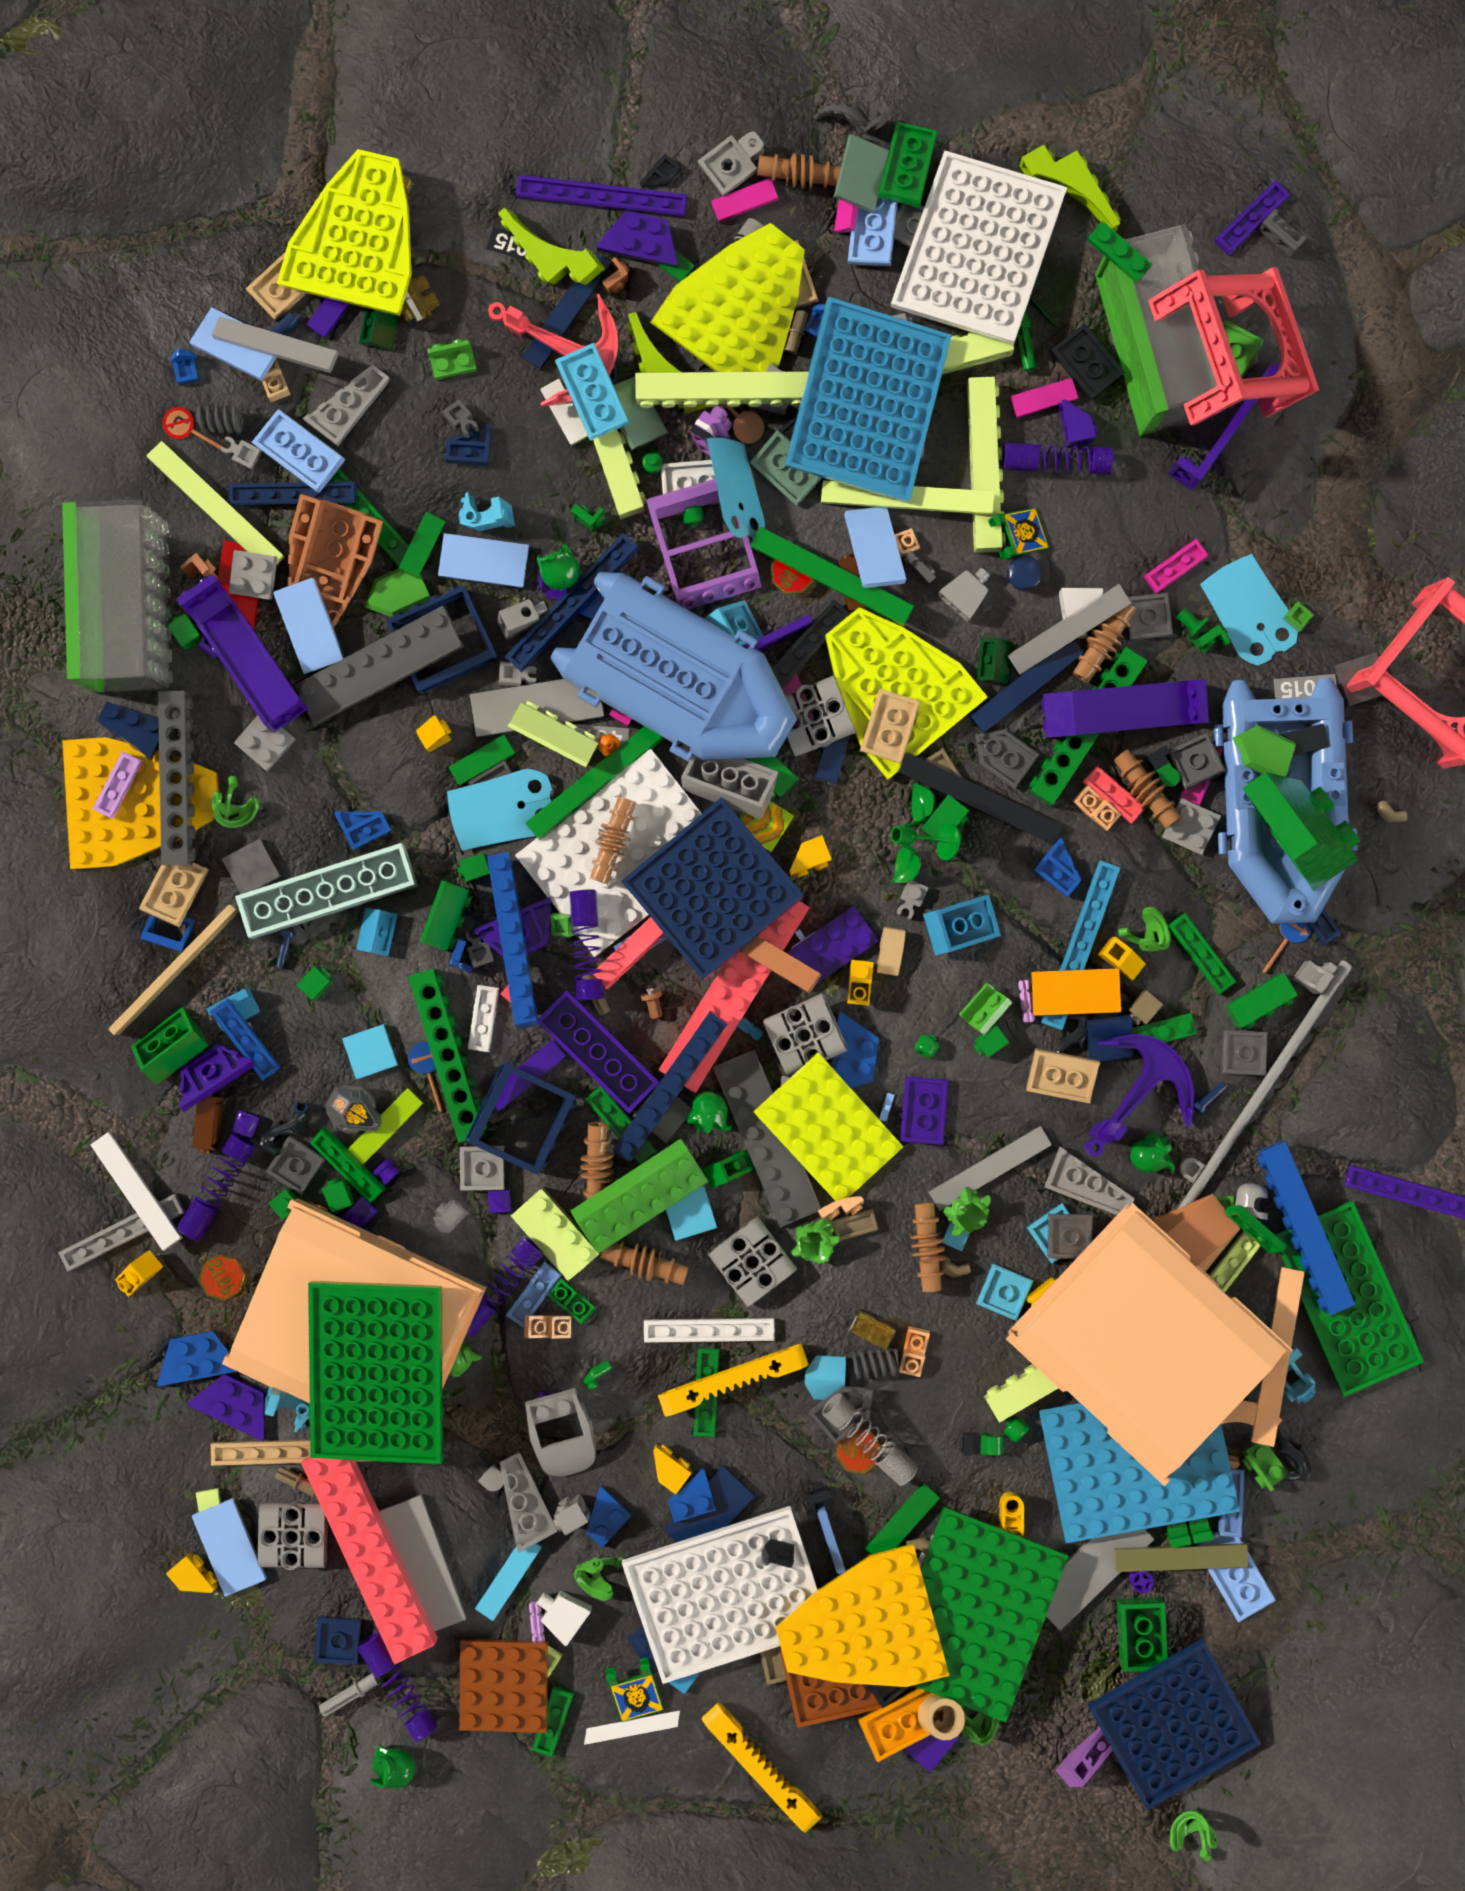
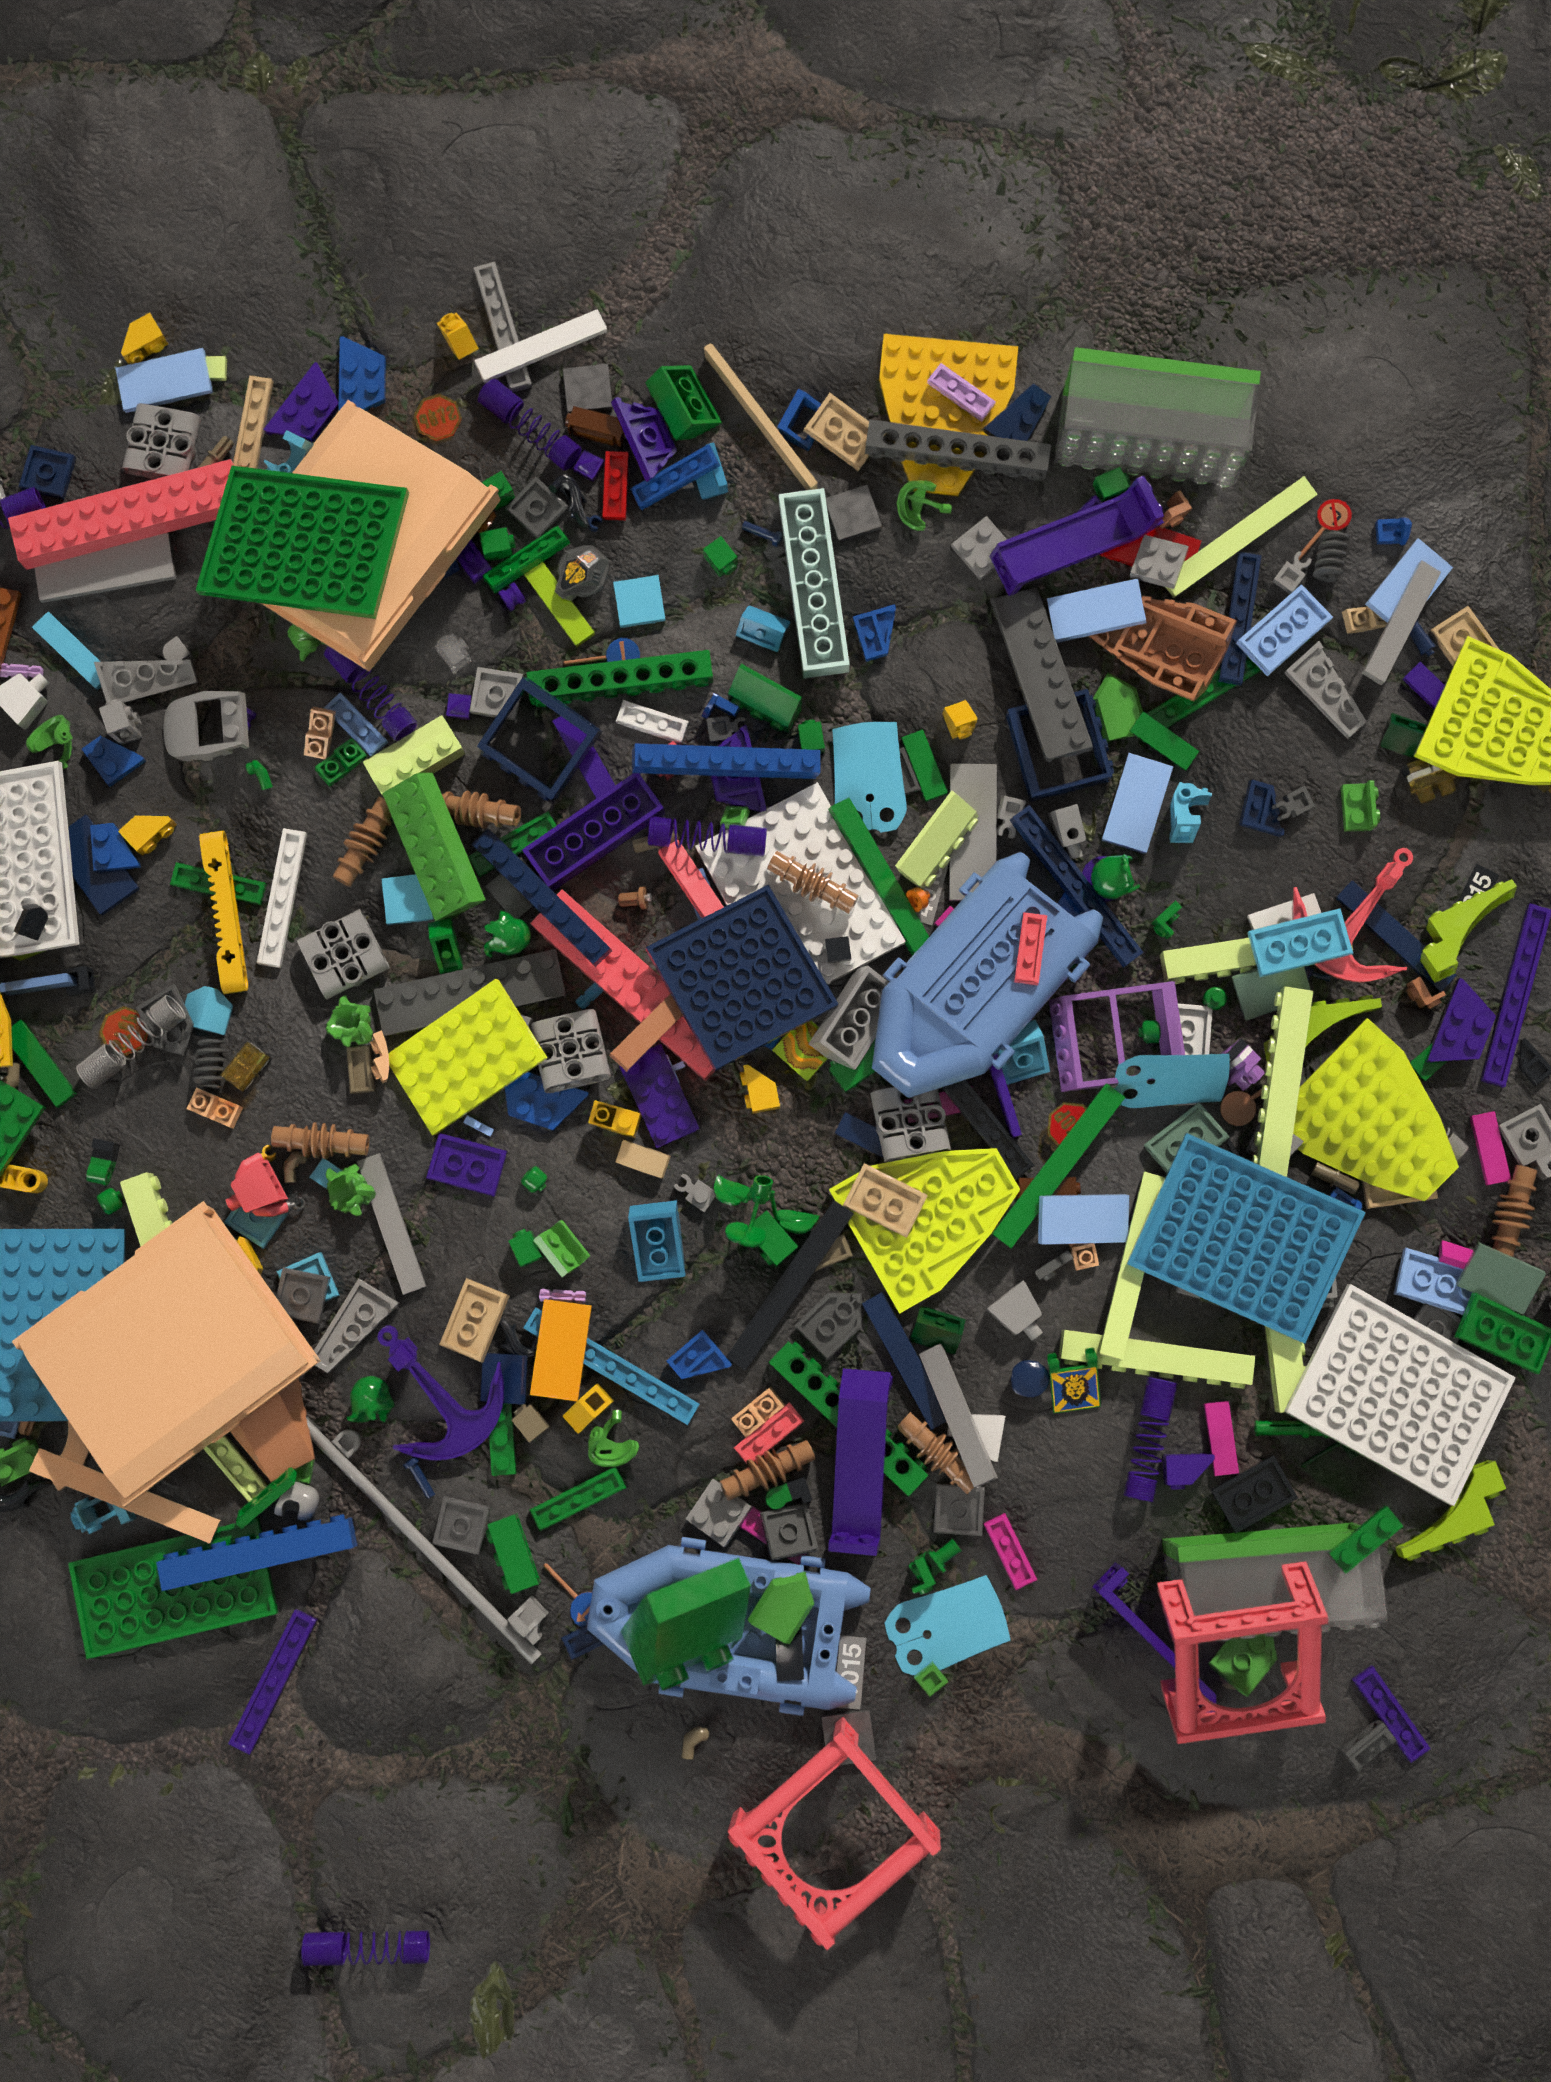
camera: 100 degrees right, 5 degrees down
none -> coral torso [226,1145,305,1217]
none -> flat silver tile [563,364,613,413]
none -> red plate [603,451,629,521]
none -> black tile [825,936,851,963]
none -> coral tile [1014,912,1047,986]

